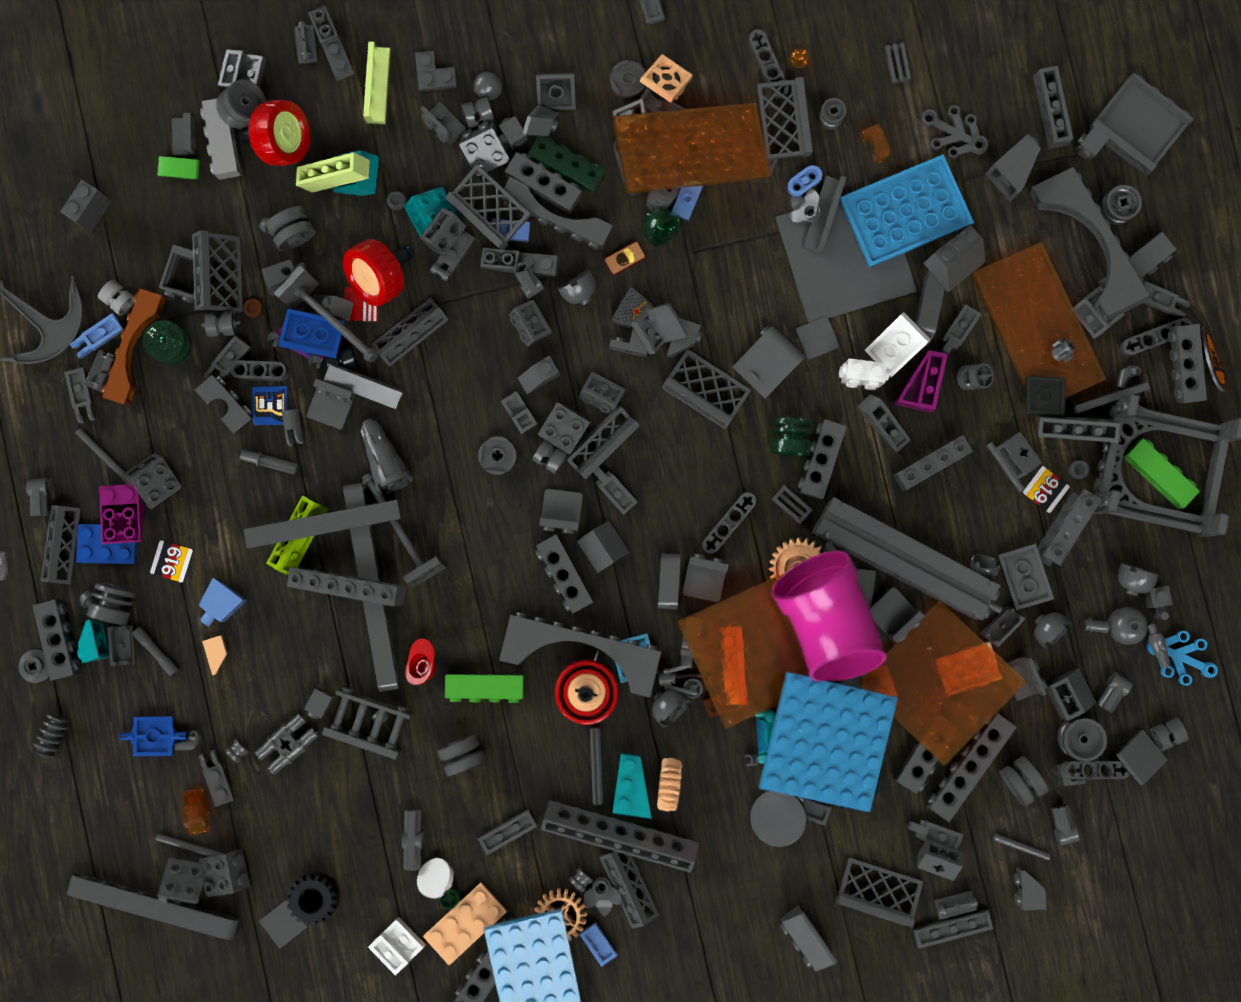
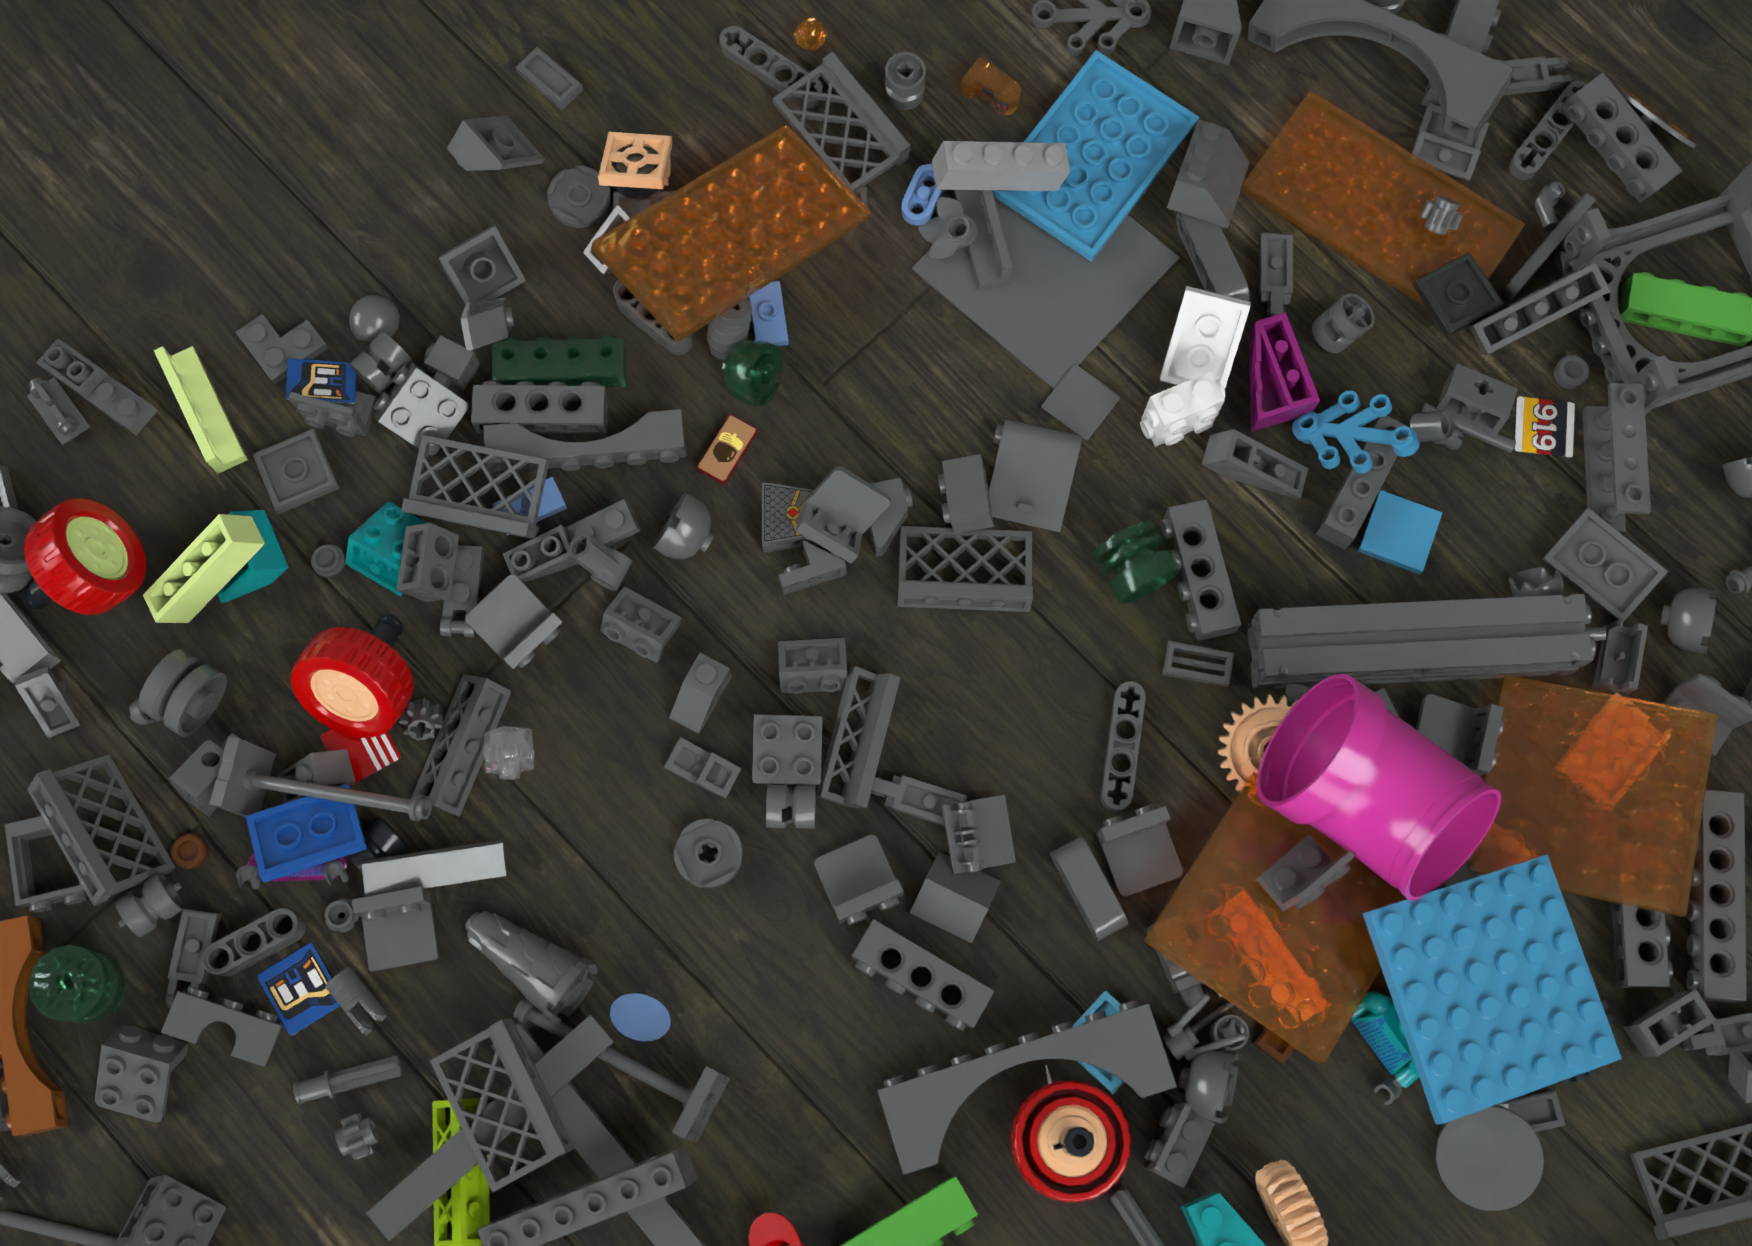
camera: 30 degrees left, 10 degrees down
none -> dark grey slope [15,666,81,738]
none -> dark grey bracket [95,1024,188,1123]
none -> dark grey tile [252,428,340,514]
none -> sticker [286,359,356,403]
none -> dark grey plate [325,898,359,933]
none -> dark grey gear [335,1113,379,1160]
none -> dark grey gear [399,698,443,741]
none -> dark grey fence [430,1019,575,1192]
none -> dark grey slope [447,115,545,171]
none -> dark grey bracket [465,575,562,669]
none -> clear brick [483,726,535,780]
none -> medium blue sticker [610,993,671,1041]
none -> light grey brick [932,141,1070,191]
none -> dark grey brick [938,454,994,534]
none -> dark grey hinge [942,795,1016,874]
none -> dark grey bracket [1143,1103,1215,1188]
none -> dark grey bracket [1256,834,1356,912]
none -> dark azure plant [1292,391,1420,473]
none -> dark azure tile [1357,490,1443,574]
none -> dark grey pin [1410,410,1463,450]
none -> dark grey brick [1623,989,1716,1058]

